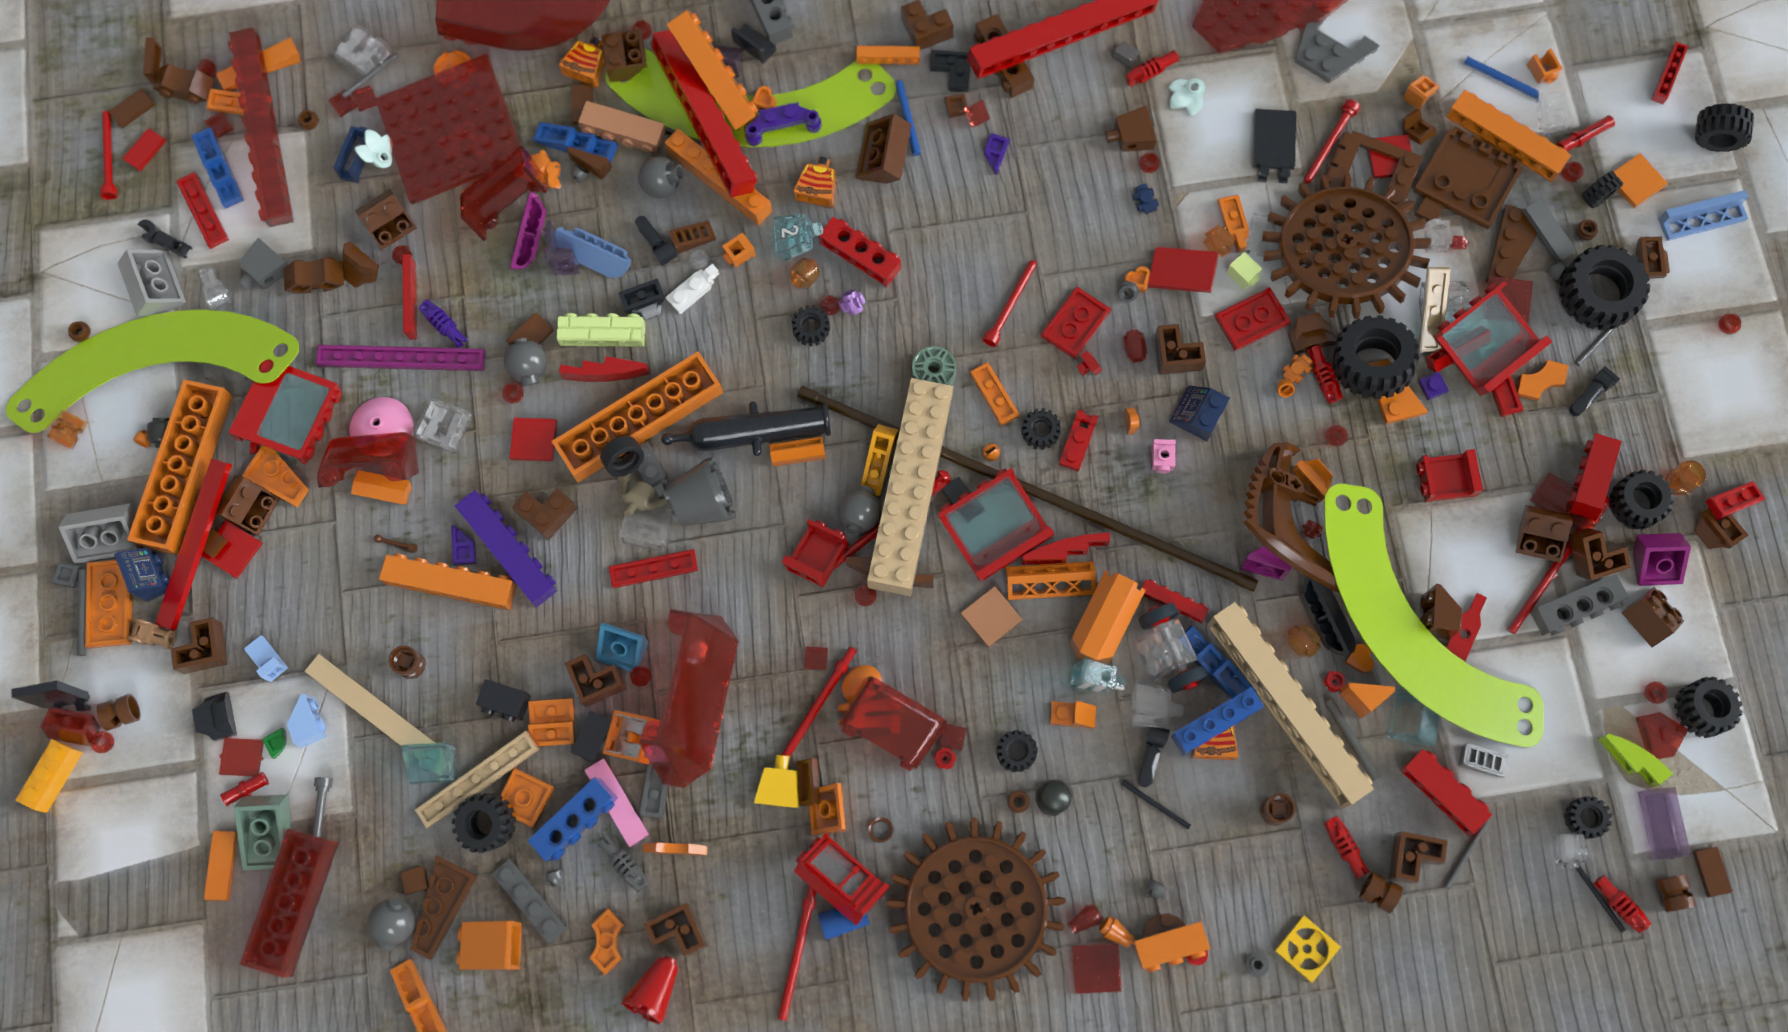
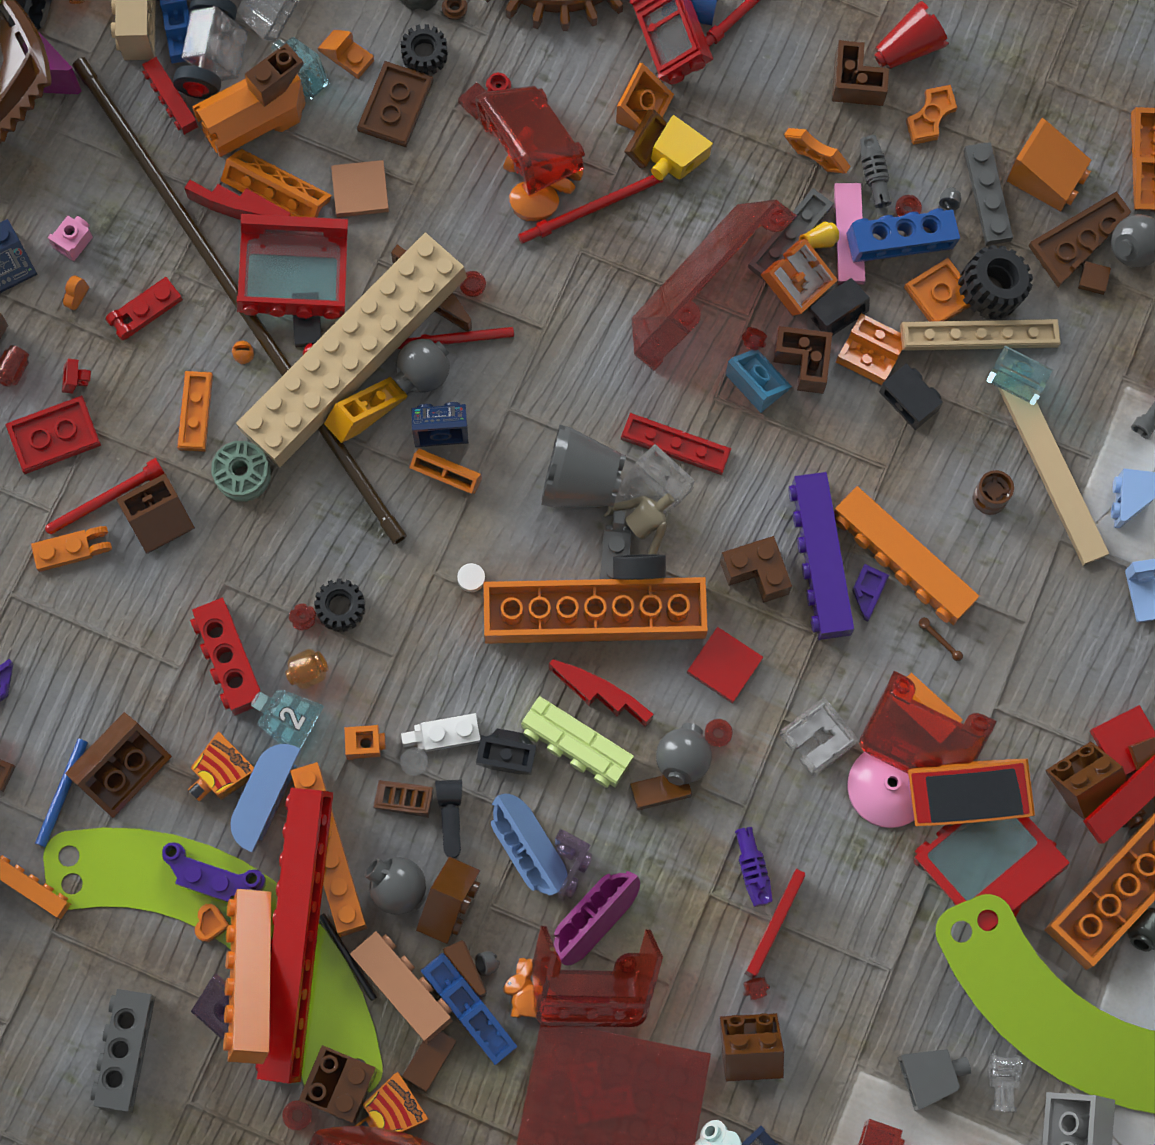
camera: 155 degrees left, 0 degrees up
orange wing [242,446,309,508] -> none
reddish brown brick [284,257,344,293] -> none
magenta tile [315,345,486,371] -> none
reddish brown slope [342,241,379,288] -> none
black piece [661,401,831,456] -> none
black panel [731,24,776,64] -> none
red panel [782,519,849,588] -> none
clear red tile [805,646,828,671] -> none
medium lavender gear [838,289,866,315] -> none
reddish brown piece [868,817,893,843] -> none
black tyre [1021,408,1061,450] -> none
none -> orange hinge [31,526,112,572]
none -> reddish brown slope [116,473,195,554]
none -> medium blue brick [231,744,301,852]
none -> reddish brown slope [245,43,304,107]
none -> reddish brown tile [357,61,434,147]
none -> dark blue slope [411,402,469,447]
none -> reddish brown brick [416,857,481,944]
none -> white tile [457,563,485,592]
none -> yellow cone [799,222,839,248]
none -> clear red plate [895,195,922,217]
none -> black slope [908,758,1035,826]

